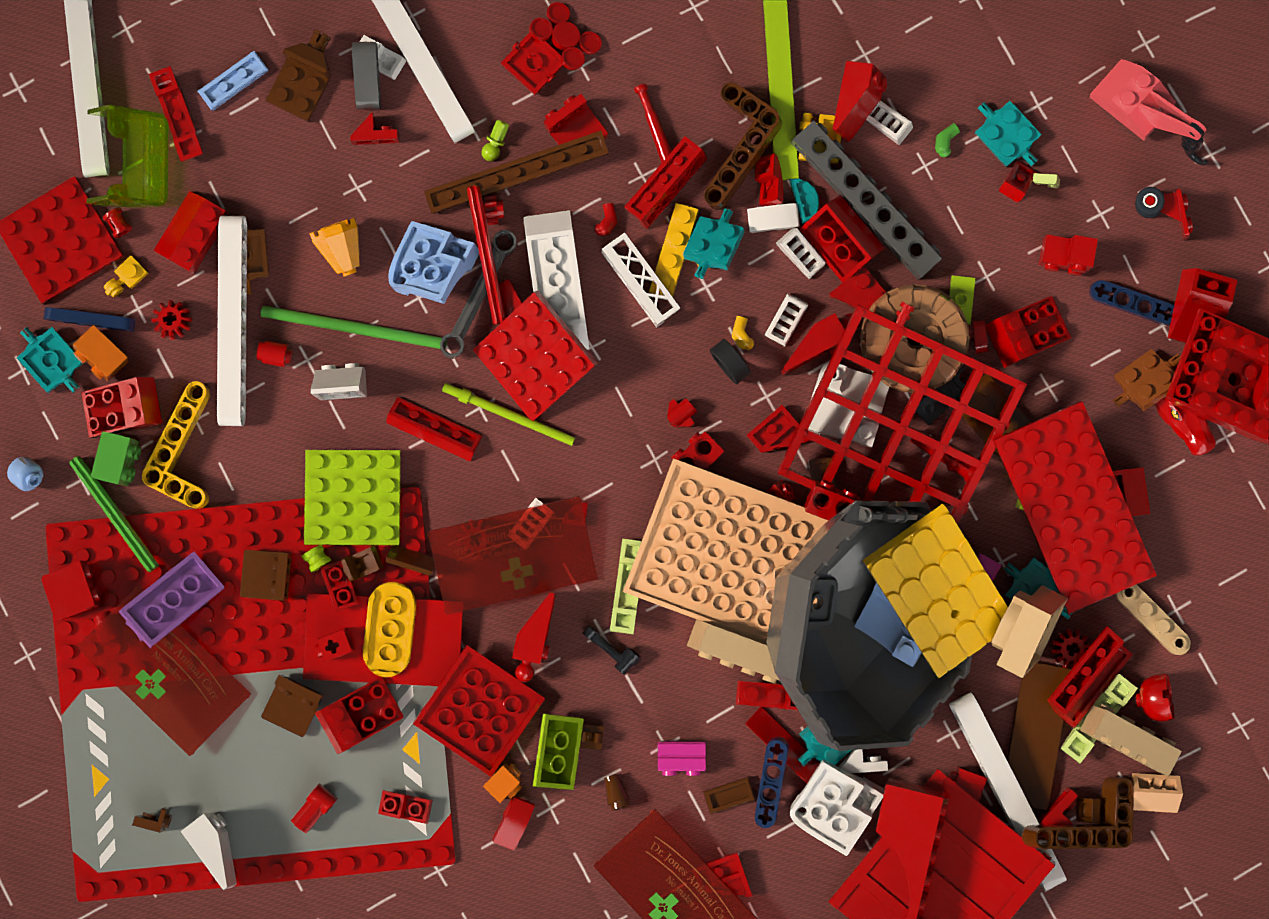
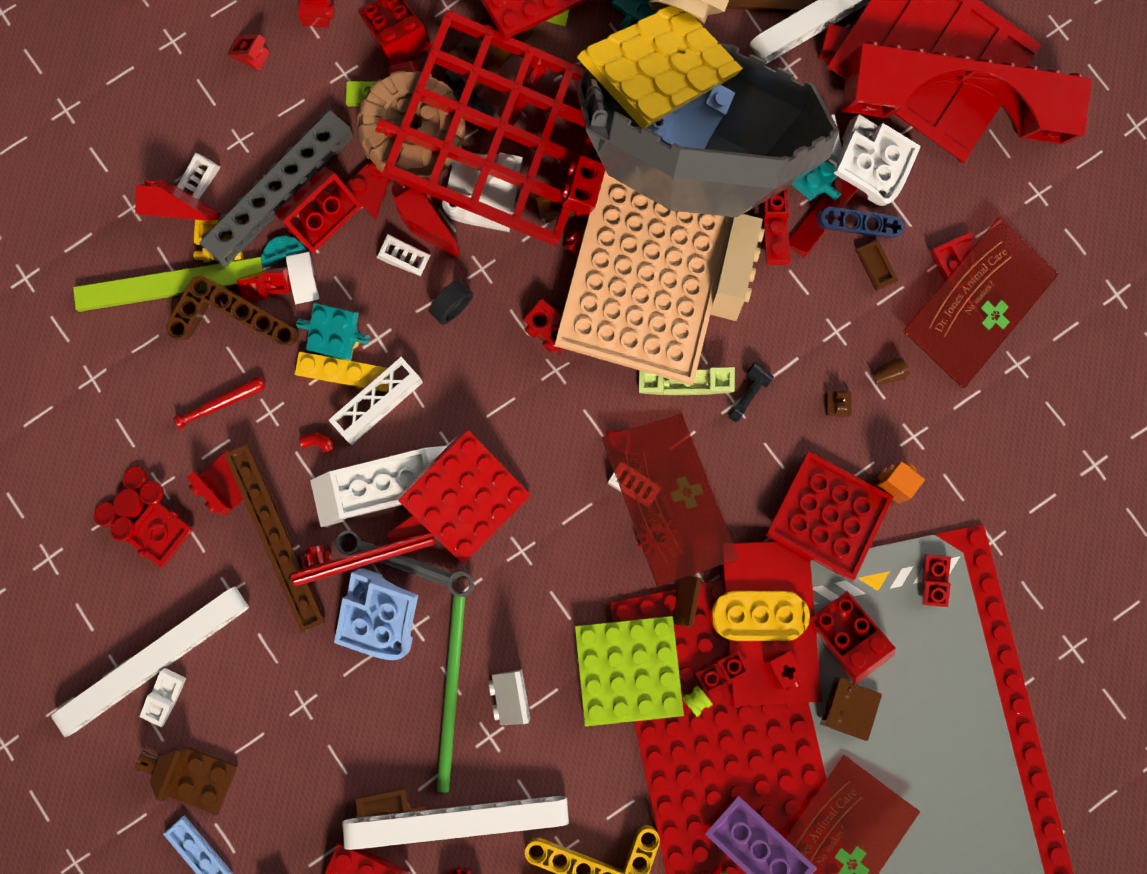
camera: 100 degrees left, 5 degrees down
reddish brown bracket [132,807,172,833] -> none
white slope [181,812,237,890] -> none
reddish brown bracket [240,550,292,601] -> none
red brick [256,340,293,367] -> none
red piece [291,783,338,833] -> none
light orange cone [310,217,360,276] -> none
reddish brown bracket [341,546,384,581] -> none
red slope [350,112,400,145] -> none
dark grey beam [352,41,381,109] -> none
red slope [386,397,483,461] -> none
lime bar [442,383,575,446] -> none
lime axle [481,120,509,162] -> none
red slope [492,795,535,851] -> none
red slope [512,592,556,682] -> none
lime slope [533,713,584,790] -> none
red fence [624,136,707,229] -> none
dark pink brick [658,741,706,776] -> none
red piece [667,398,697,428] -> none
yellow arm [732,316,754,350] -> none
red wing [746,405,810,453] -> none
white slope [776,228,826,279] -> none
bright green arm [935,123,960,157] -> none
teal plate [975,101,1041,167] -> none
yellowish green tile [1033,173,1060,188] -> none

